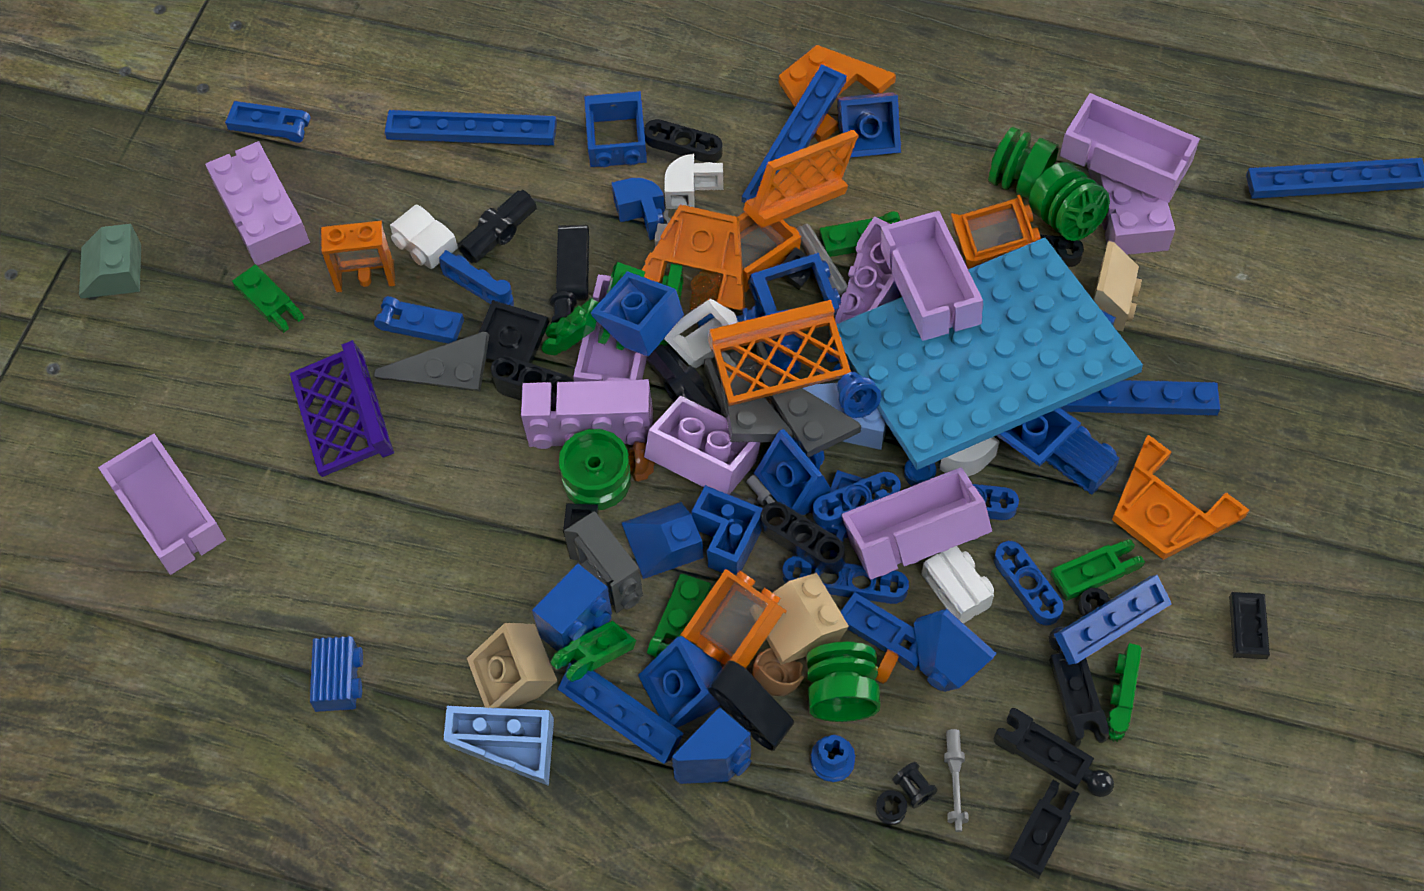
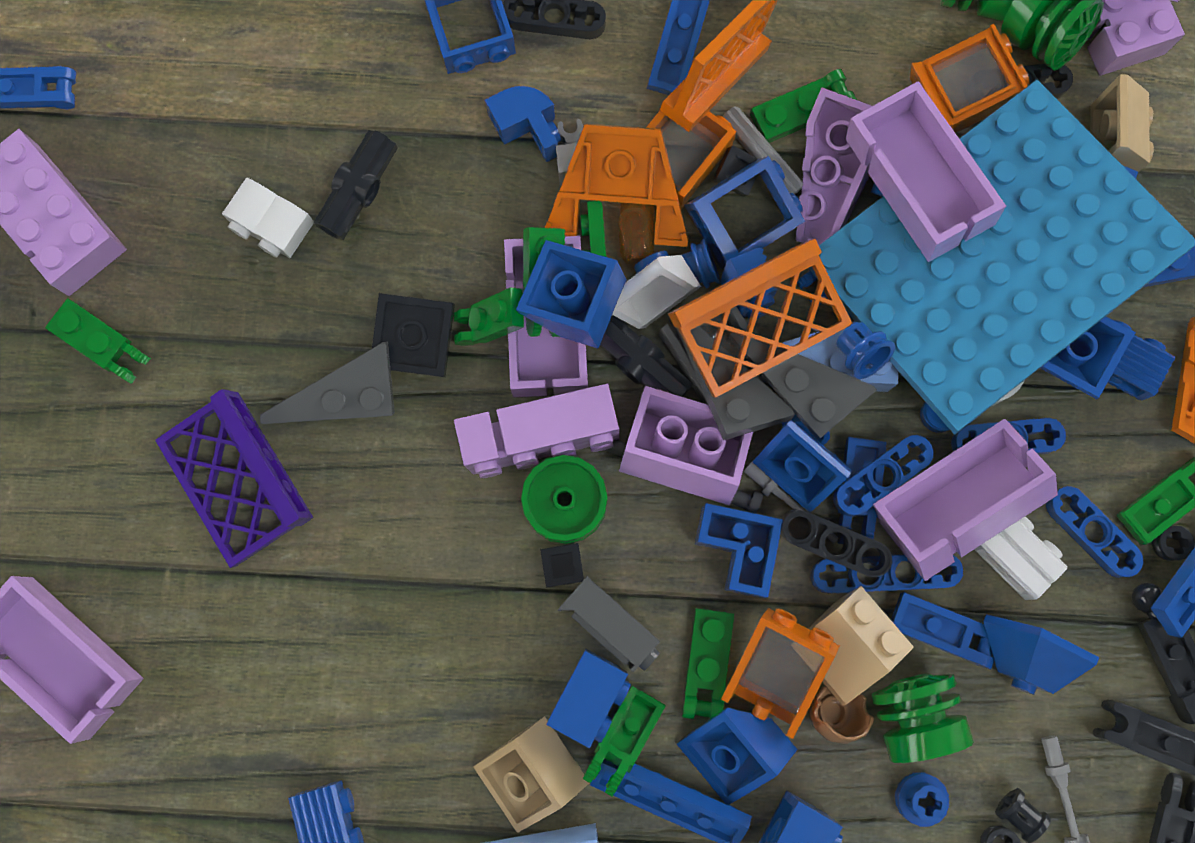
camera: 15 degrees left, 20 degrees up
orange window [321,221,395,292] -> none
blue plate [374,296,464,344] -> none
blue plate [385,110,557,145] -> none
blue plate [439,250,514,306] -> none
black beam [491,356,574,411] -> none
black bush [550,292,577,323] -> none
black beam [556,225,589,300] -> none
blue slope [622,502,703,579] -> none
dark orange piece [628,441,655,482] -> none
white brick [665,154,723,209] -> none
black beam [707,660,794,751] -> none
orange tile [875,649,899,684] -> none

